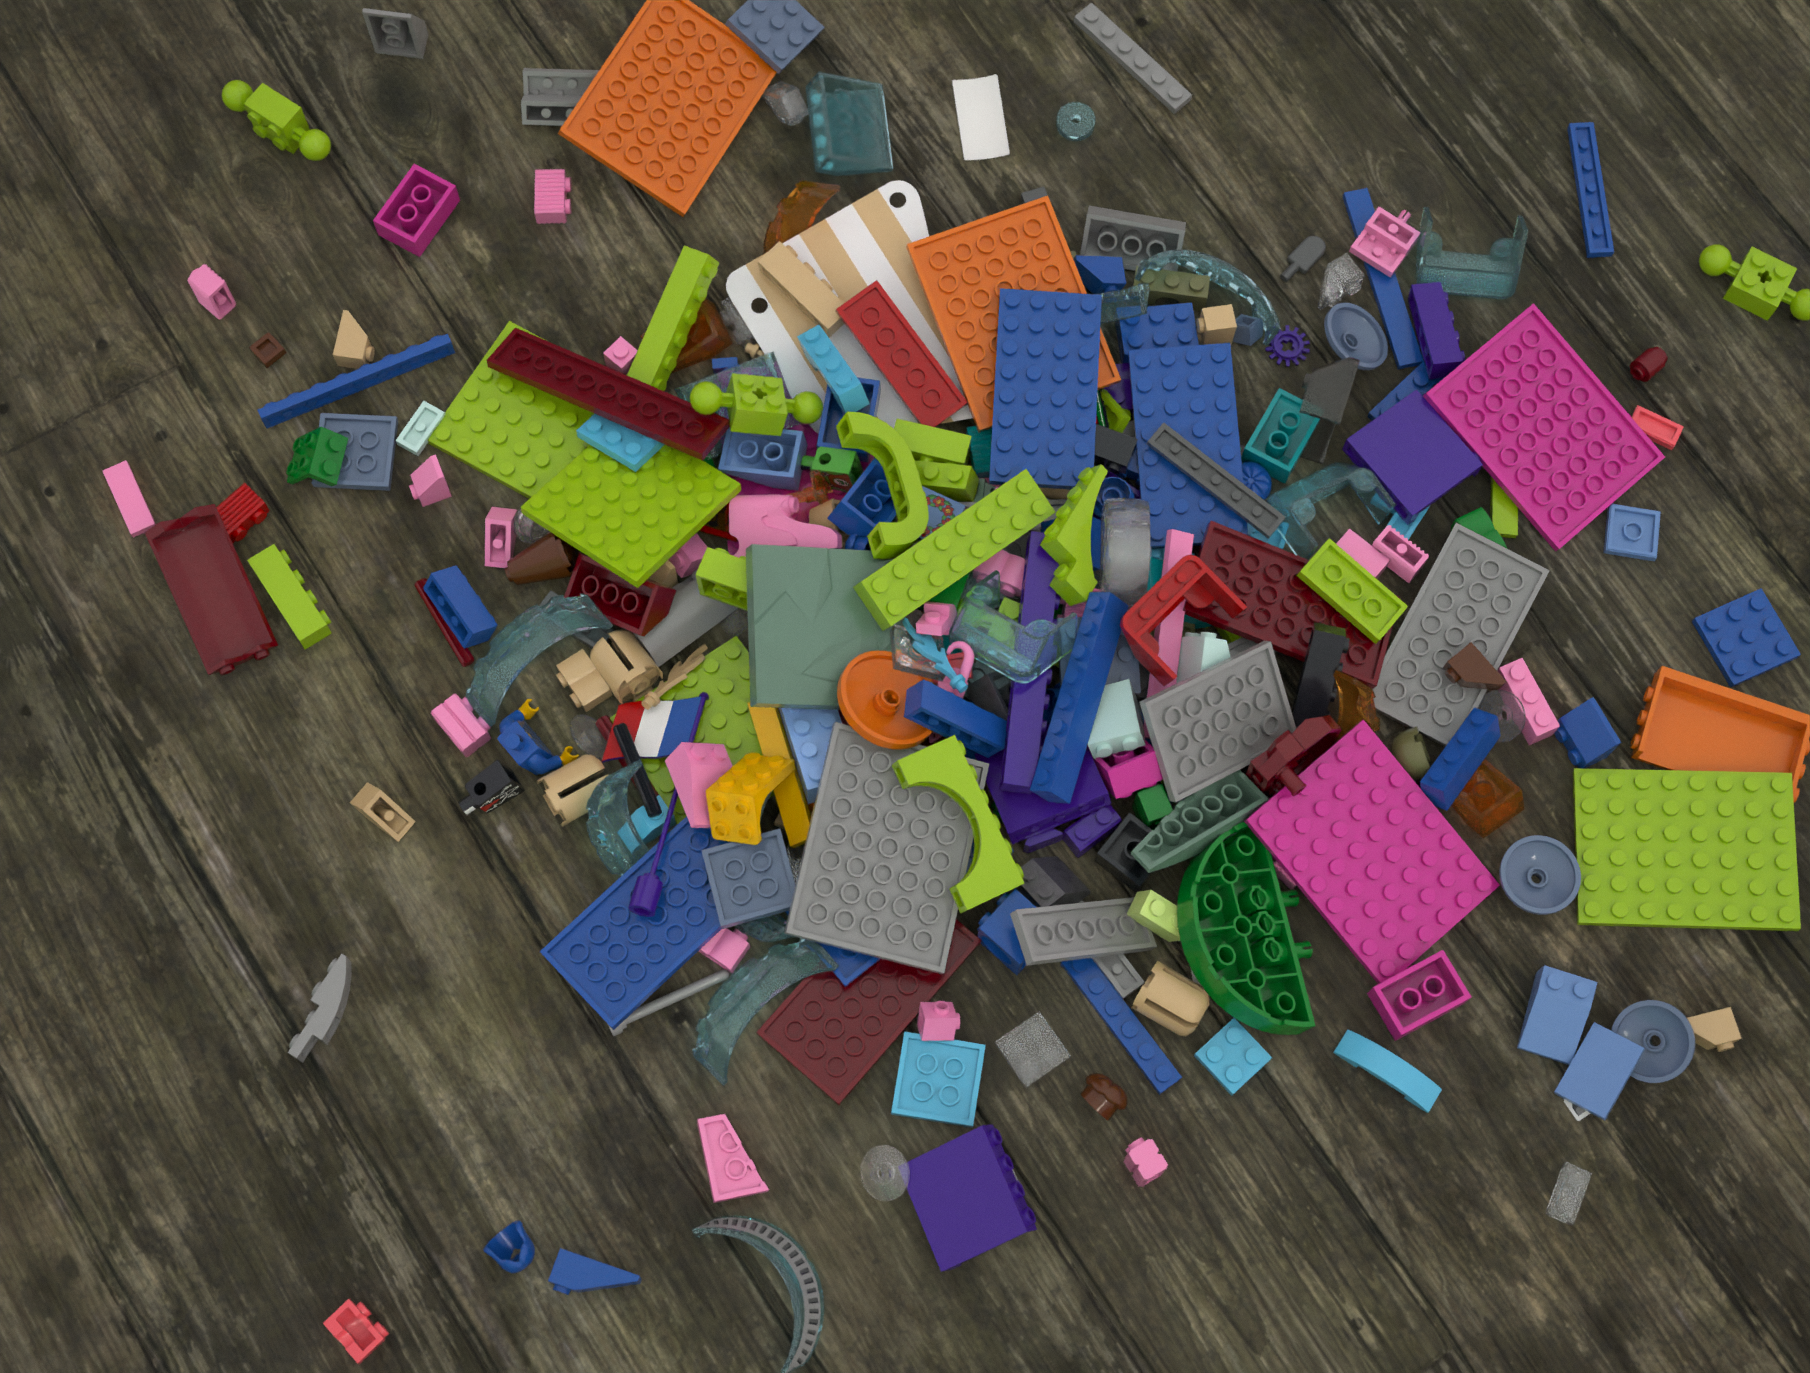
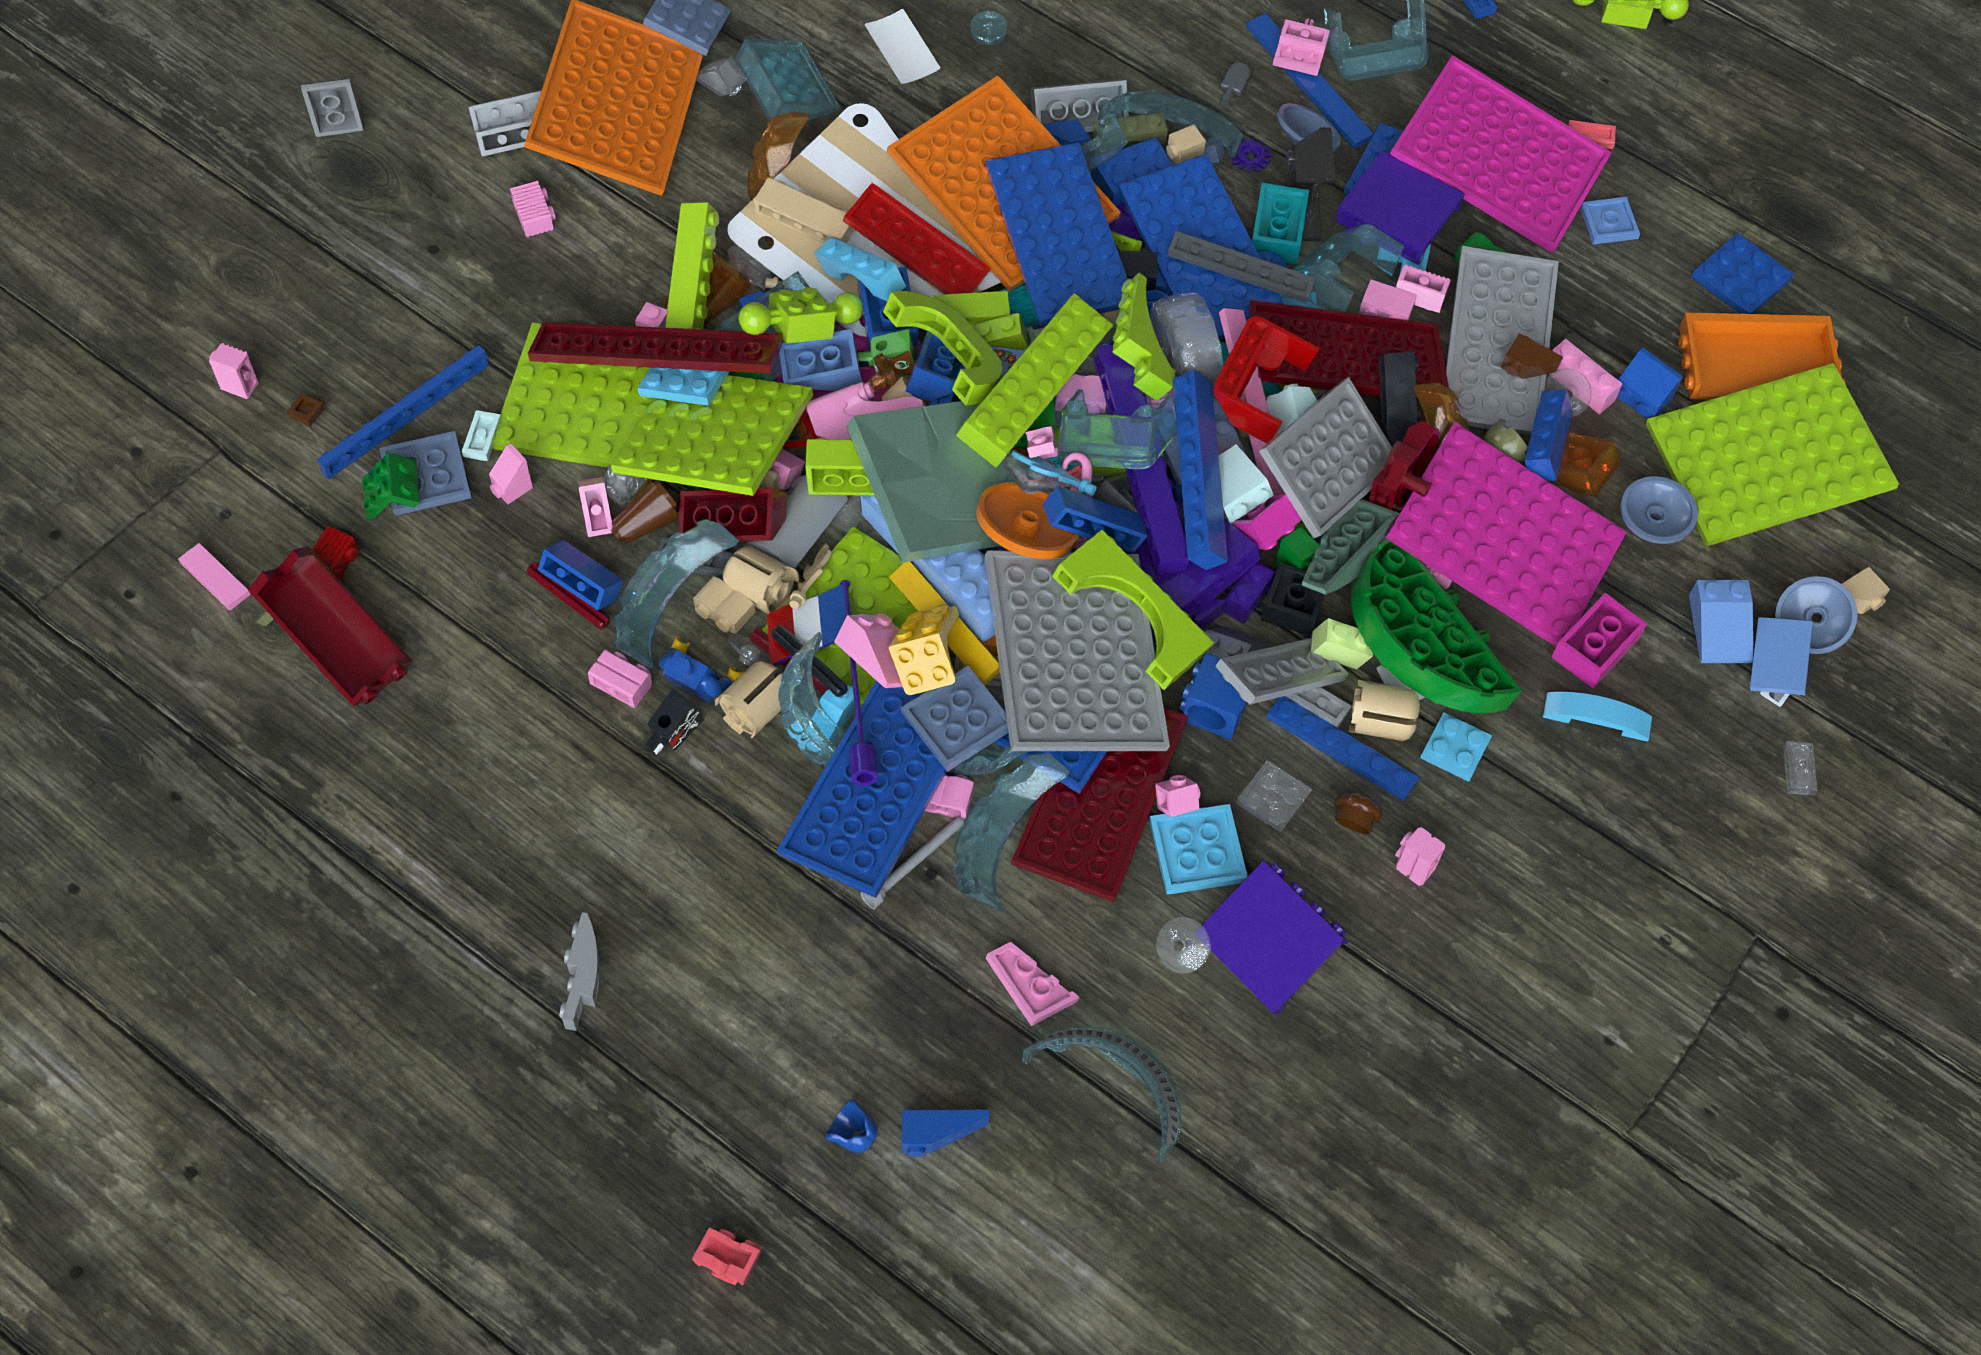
camera: 20 degrees left, 10 degrees down
lime brick [222,80,331,161] -> none
lime brick [247,544,332,650] -> none
tan slope [333,310,374,369] -> none
tan slope [350,783,416,842] -> none
dark pink brick [373,164,460,257] -> none
lime plate [1296,538,1408,644] -> none
clear slope [1317,253,1365,310] -> none
dark purple brick [1407,282,1465,379] -> none
lime tile [1490,477,1518,538] -> none
dark red brick [1630,346,1668,382] -> none

